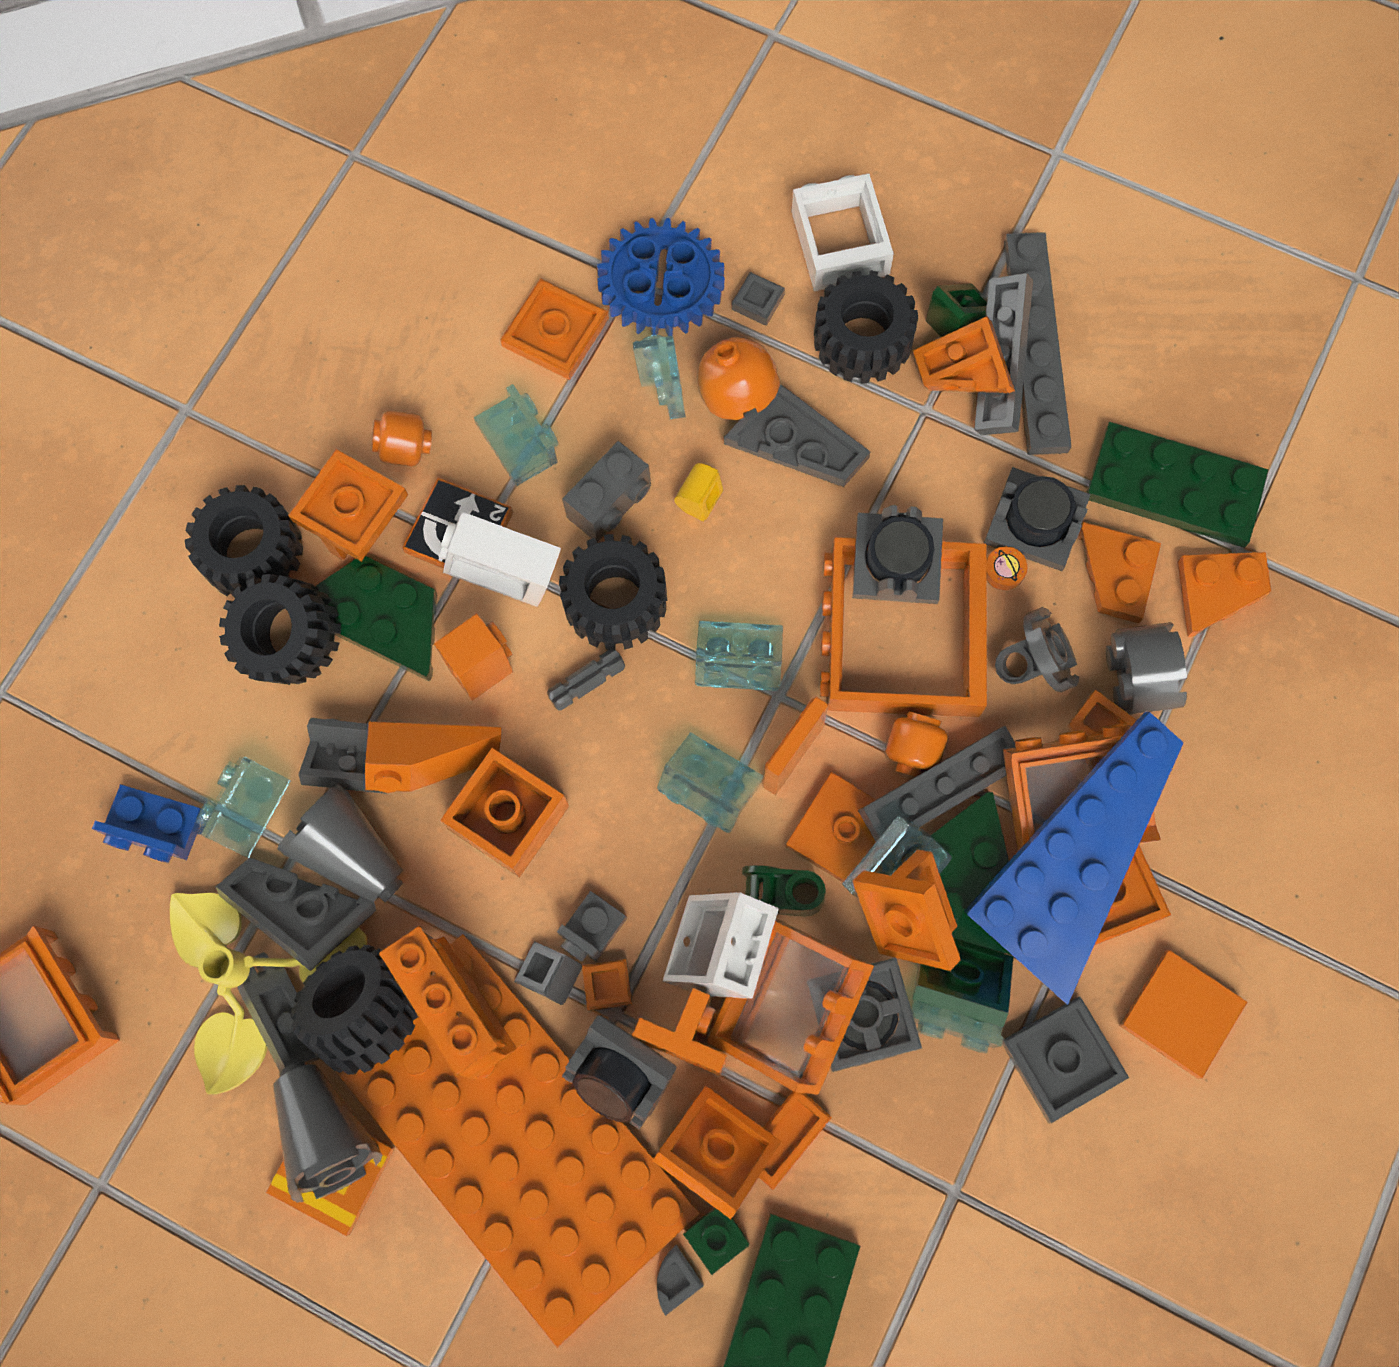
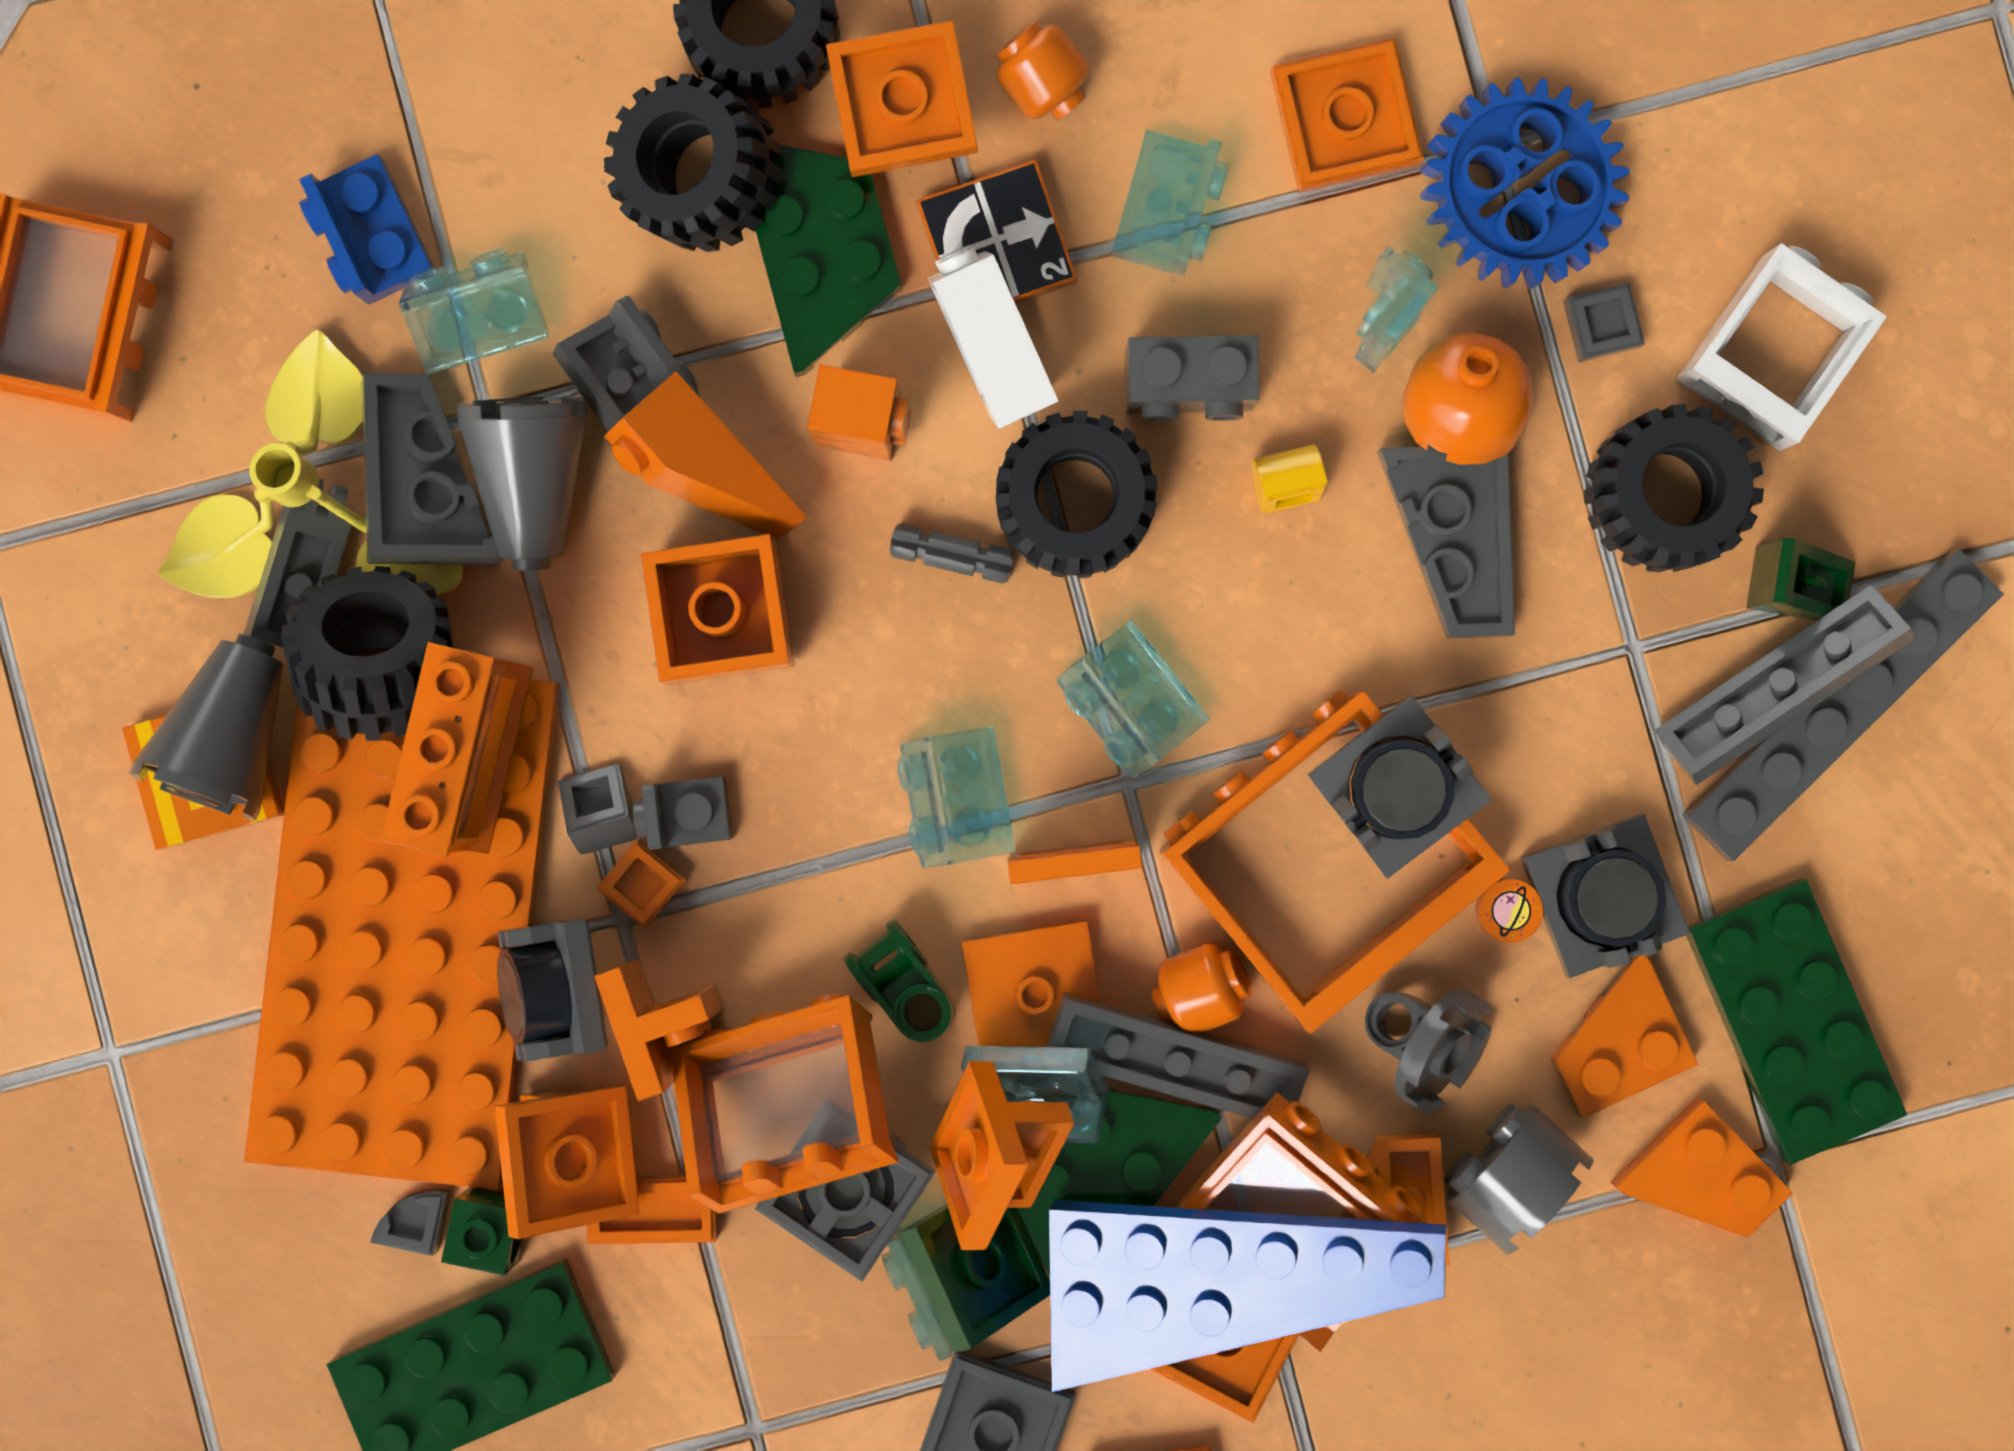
camera: 45 degrees right, 15 degrees up
white window [663,892,779,999] -> none
orange wing [913,316,1015,393] -> none

